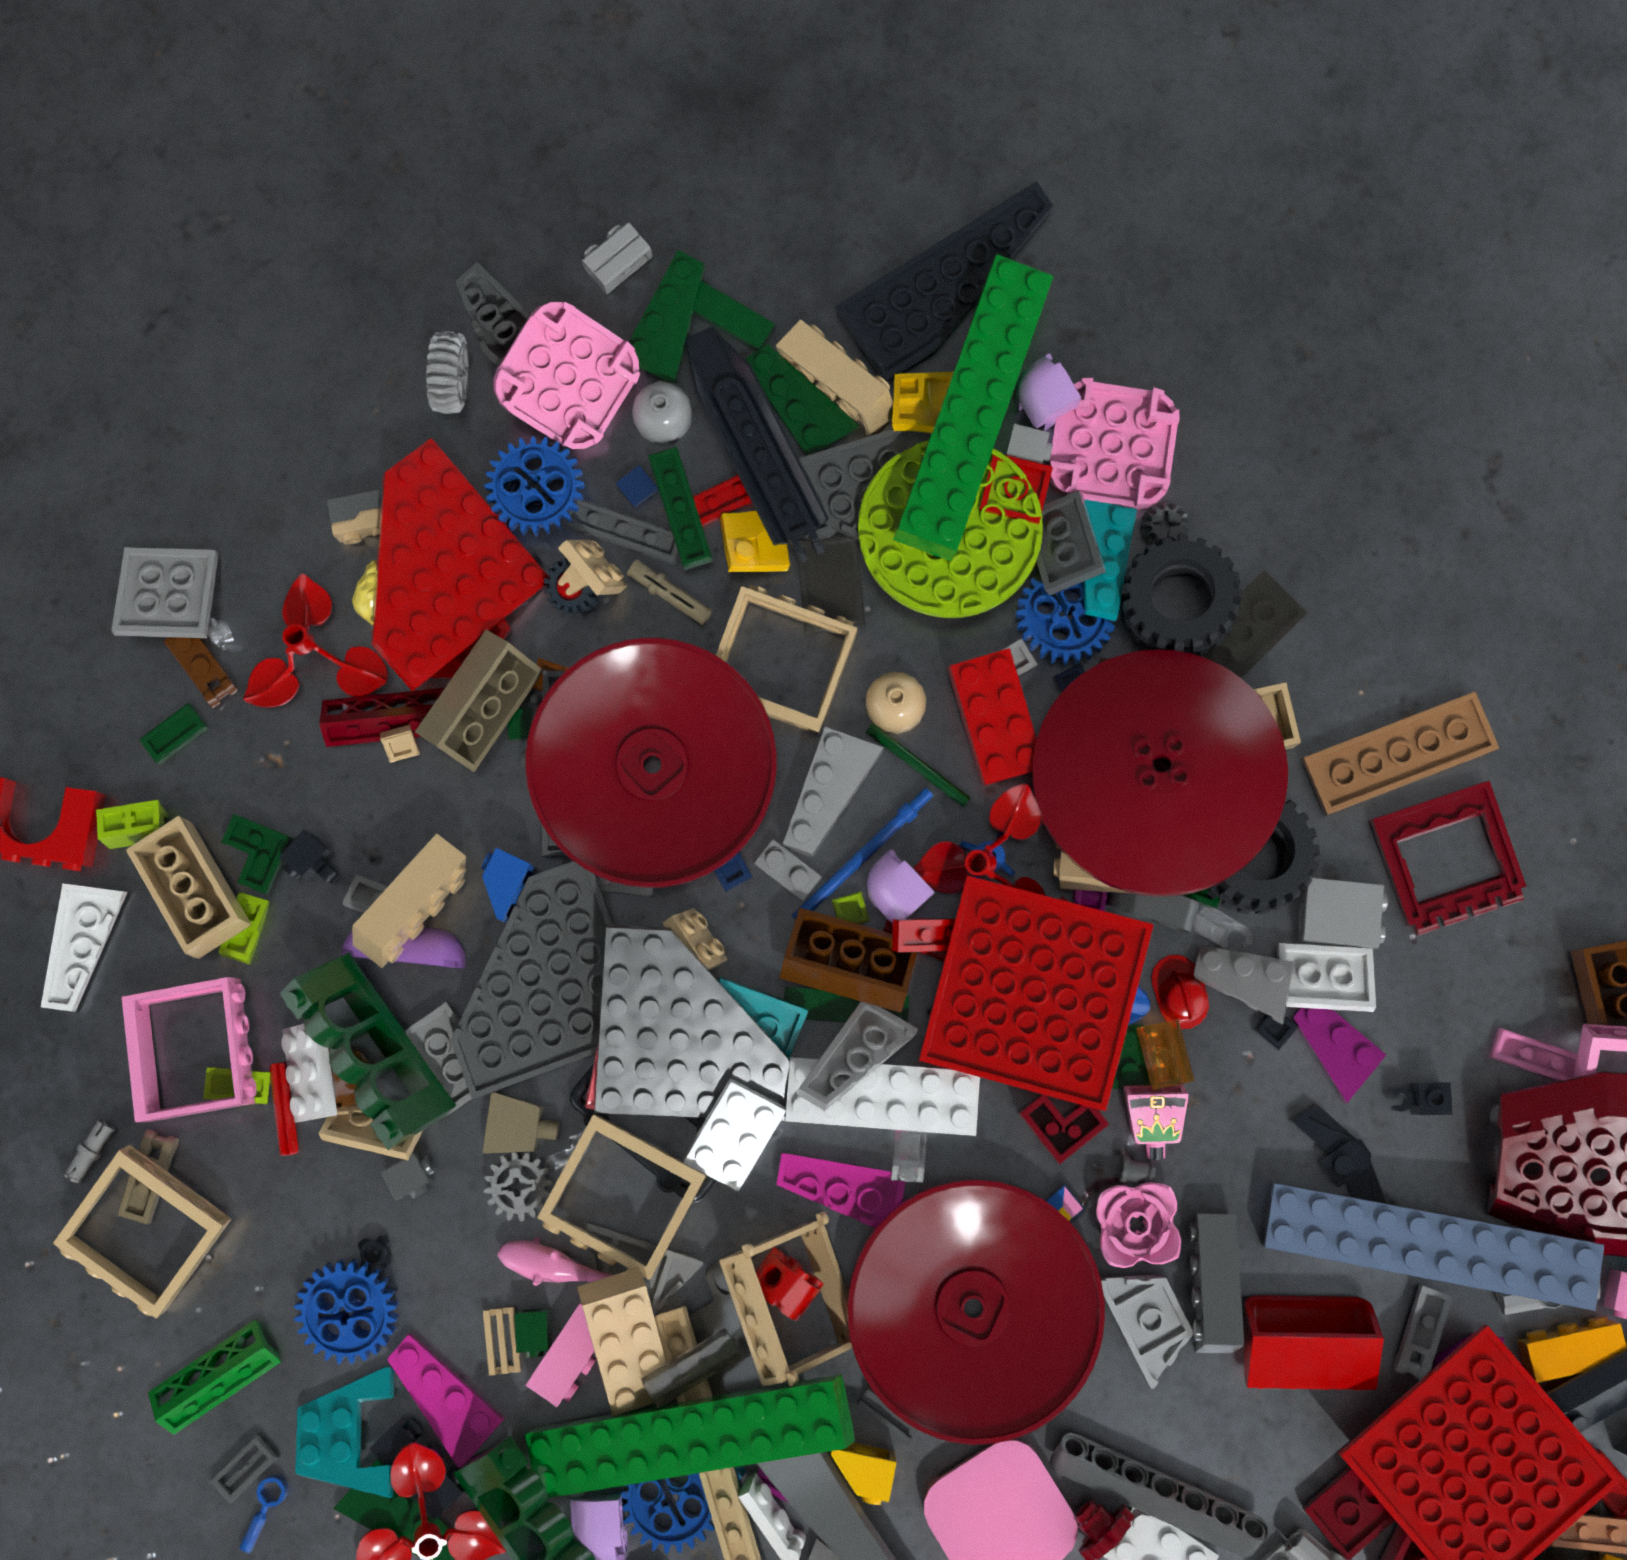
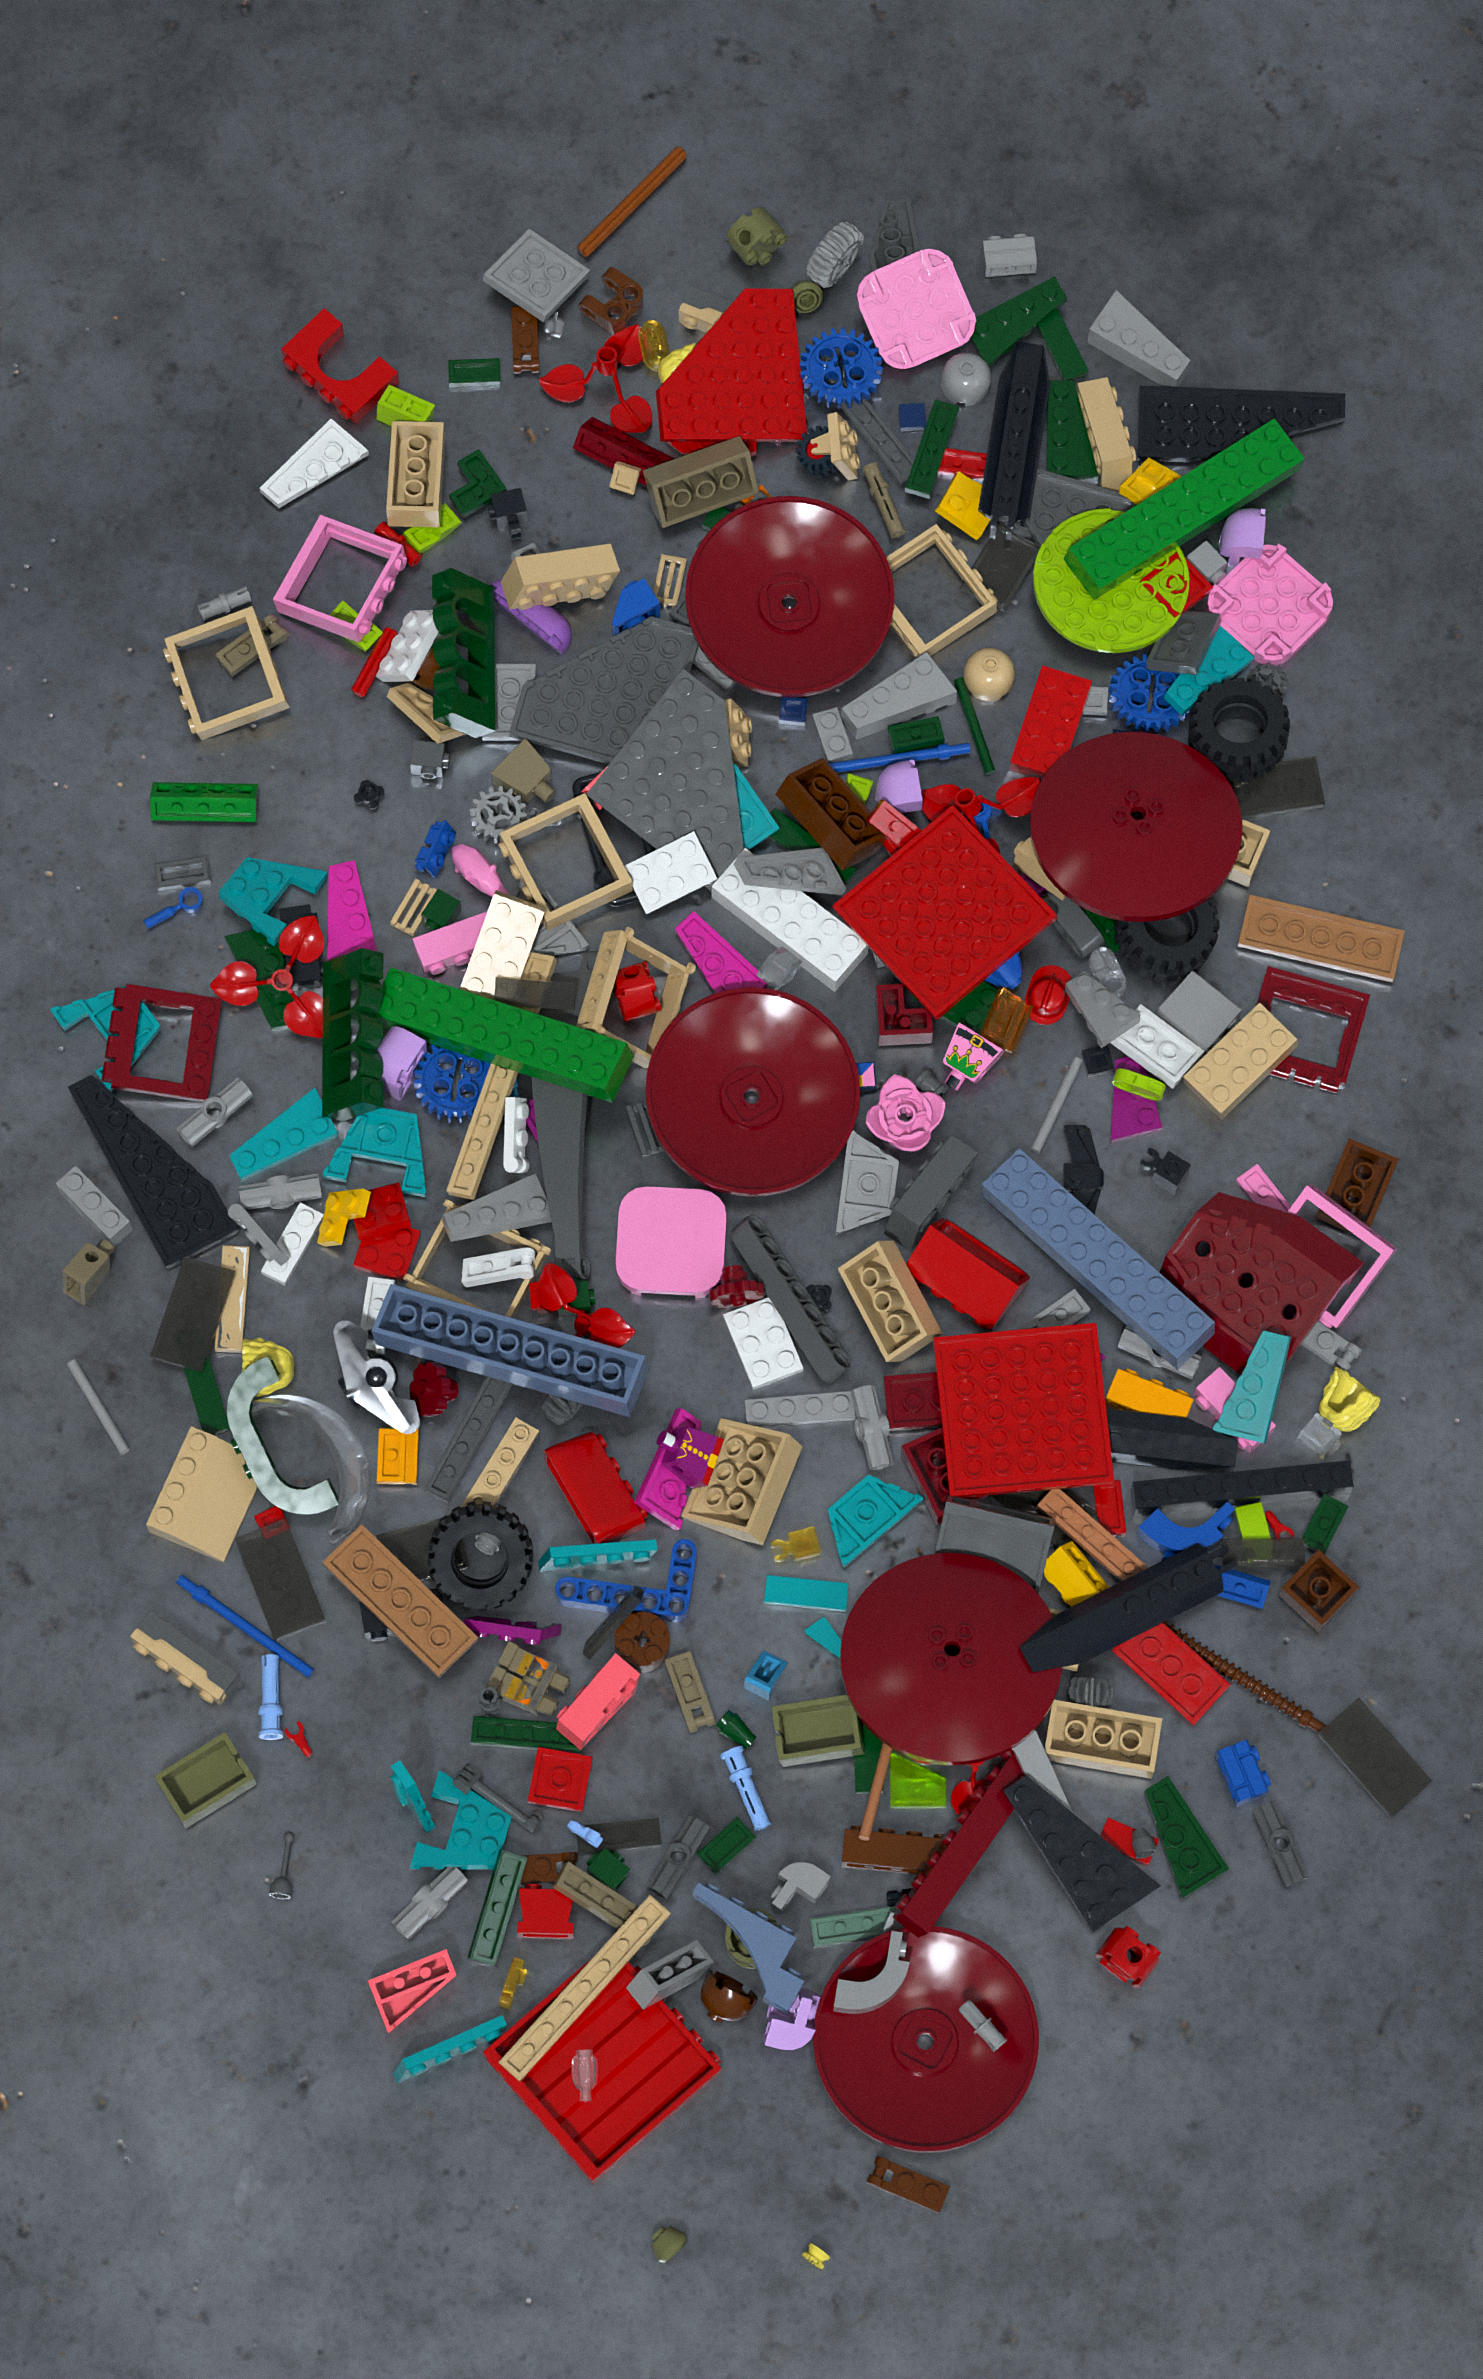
camera: 30 degrees right, 10 degrees down
blue gear [294,1259,399,1364] -> none
yellow slope [831,1442,897,1505] -> none
none -> red pin [374,521,423,567]
none -> blue hinge [414,820,456,878]
none -> dark orange axle [577,146,686,257]
none -> reddish brown piece [578,267,643,334]
none -> clear yellow plate [638,320,670,371]
none -> tan tile [653,554,687,608]
none -> olive brick [726,207,788,266]
none -> olive cone [791,280,823,314]
none -> black plate [806,1284,832,1311]
none -> tan brick [838,1240,943,1362]
none -> dark green plate [888,716,945,754]
none -> light grey bar [1030,1056,1083,1154]
none -> light grey wedge [1087,290,1190,387]
none -> lime piece [1112,1068,1166,1101]
none -> tan brick [1183,1003,1298,1120]

